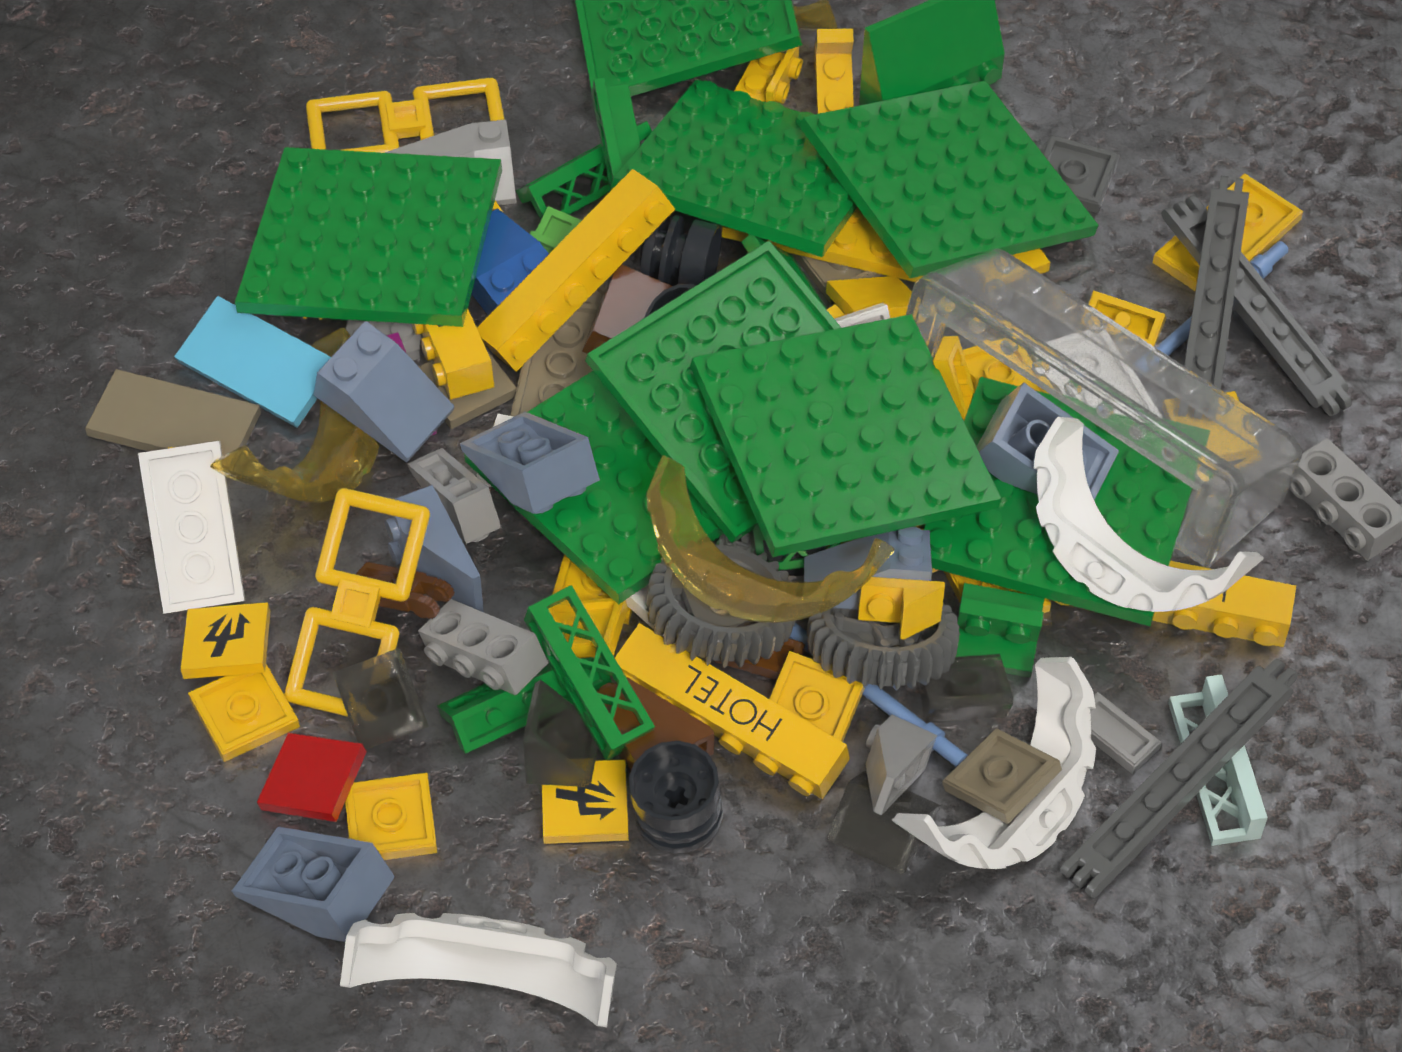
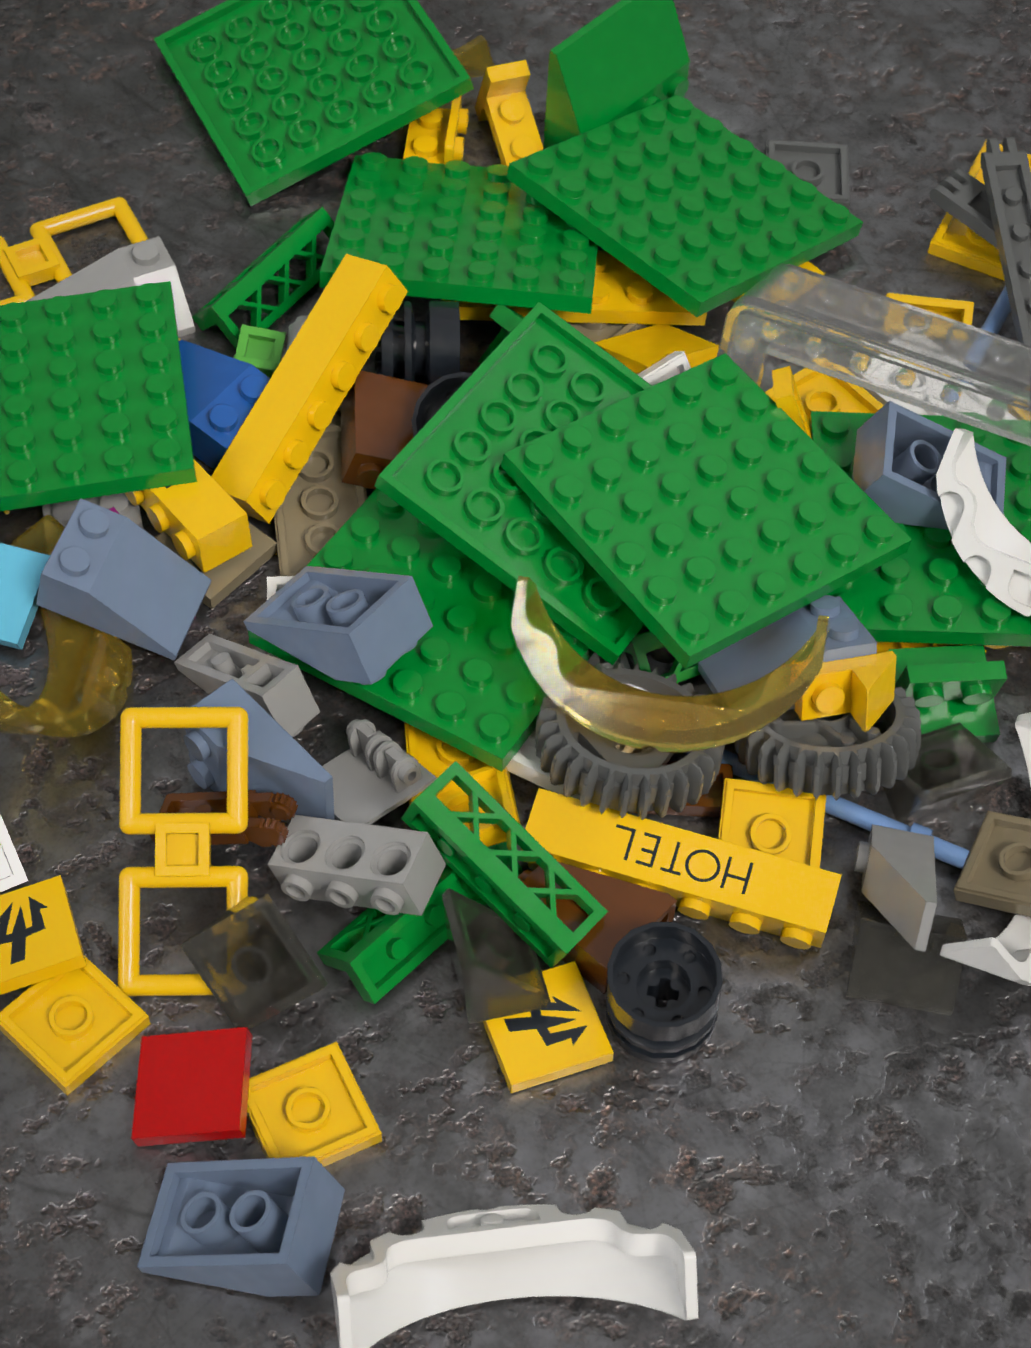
camera: 20 degrees left, 0 degrees up
green fence [591,77,640,191] -> none
none -> light grey hinge [322,719,437,825]

